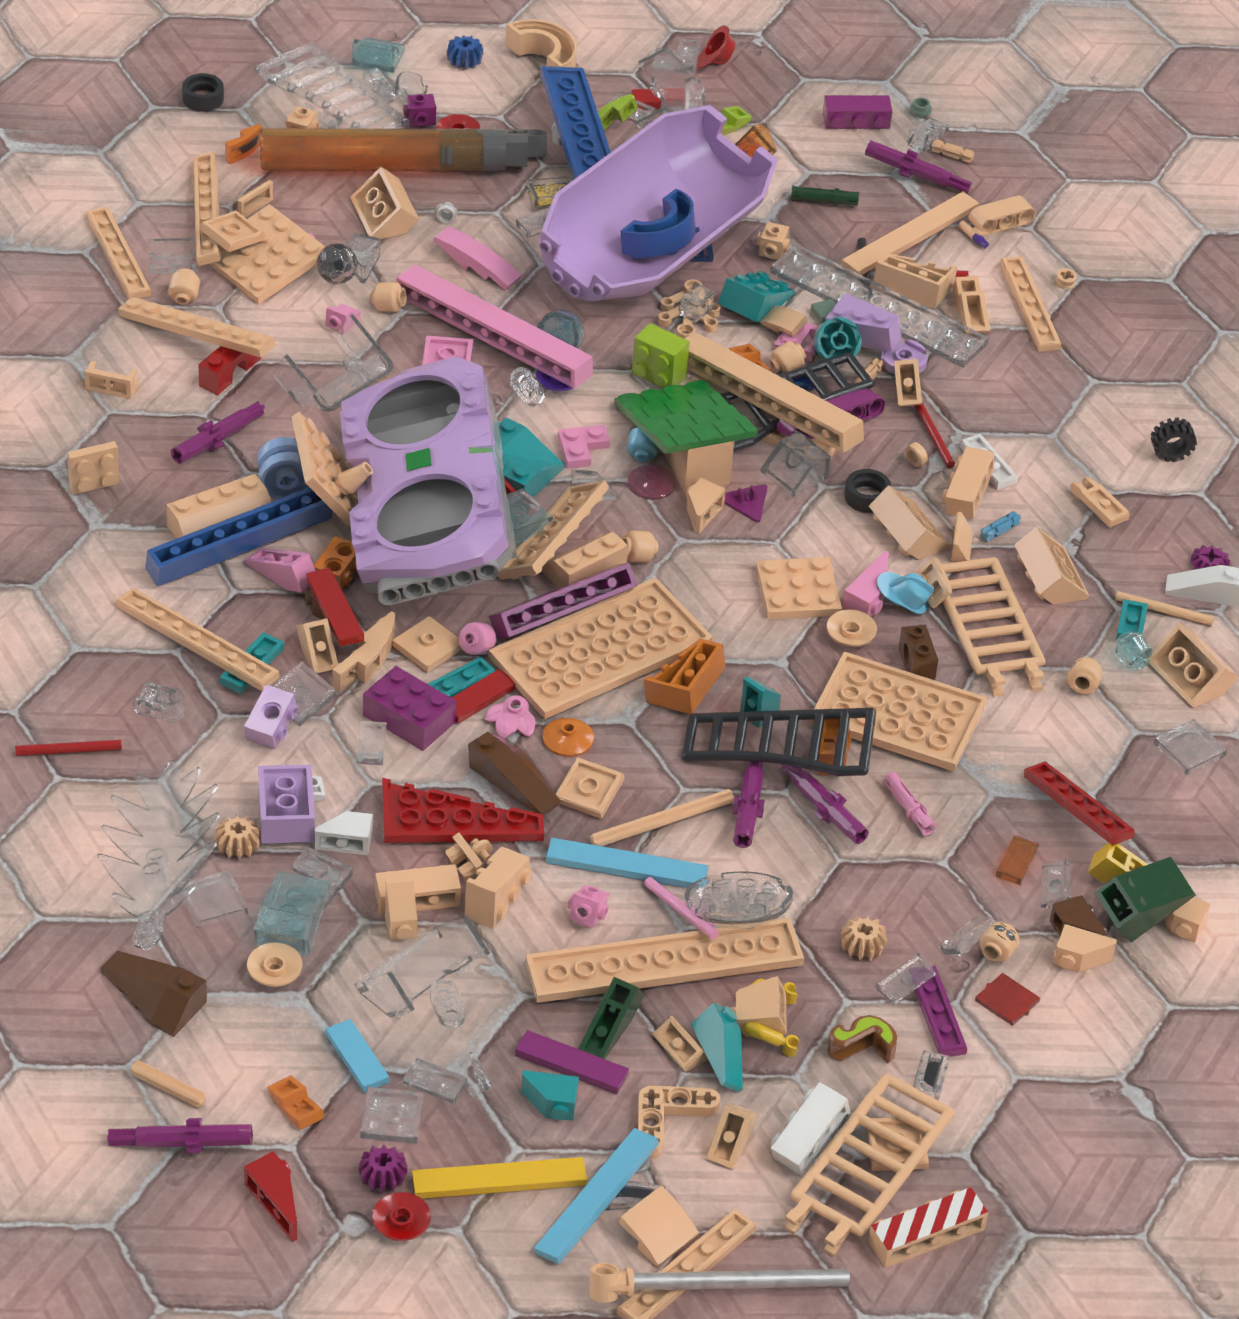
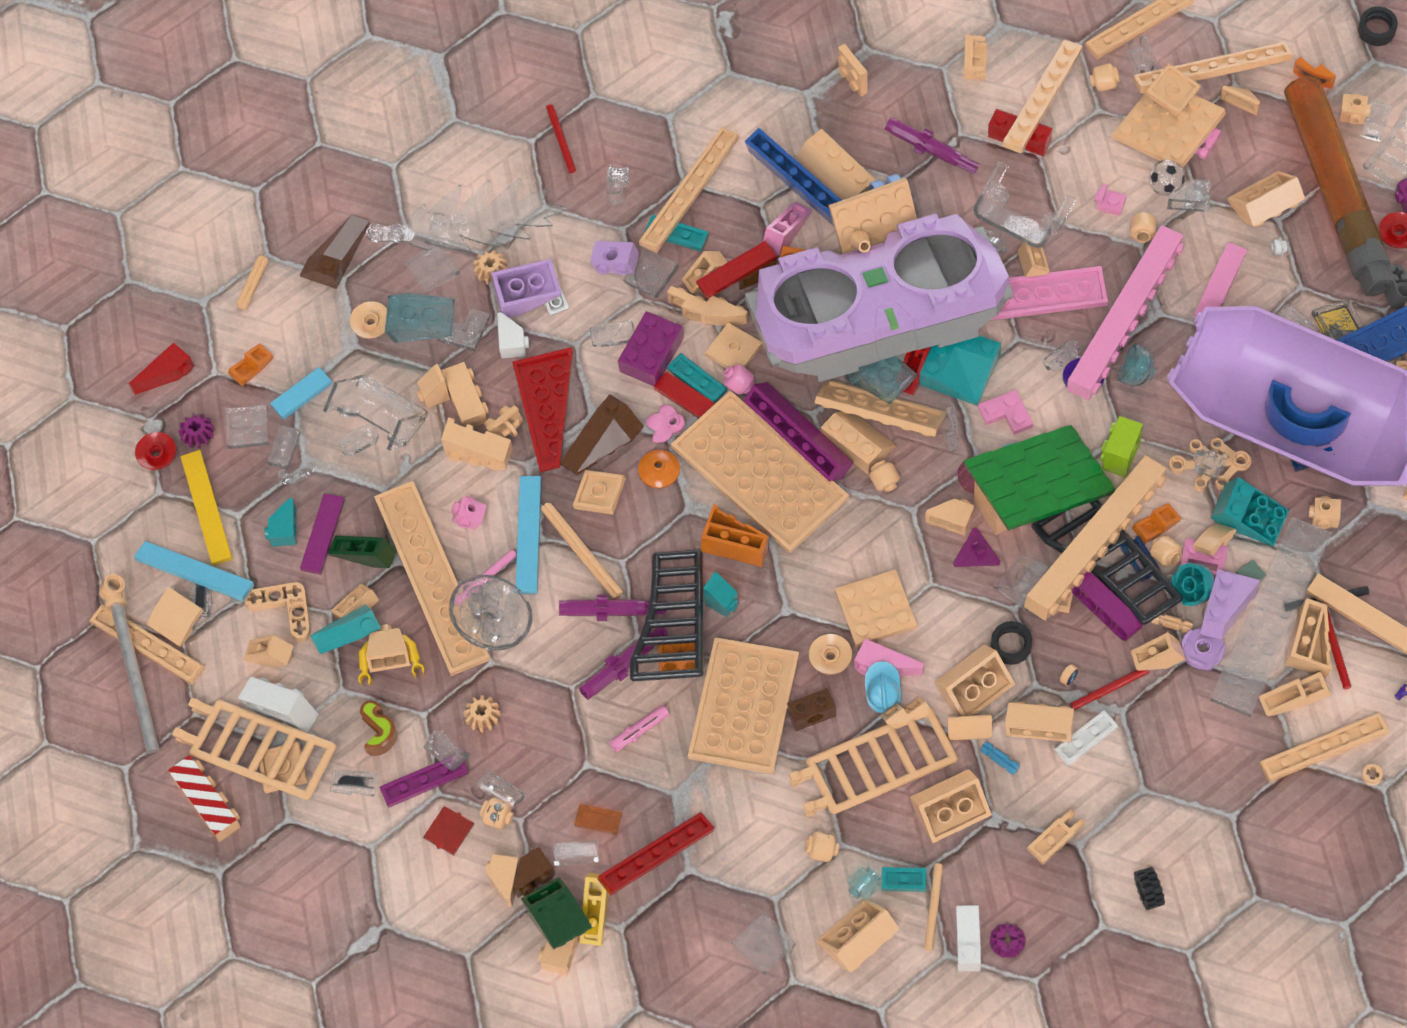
camera: 90 degrees right, 20 degrees up
magenta piece [107,1118,253,1153] -> none

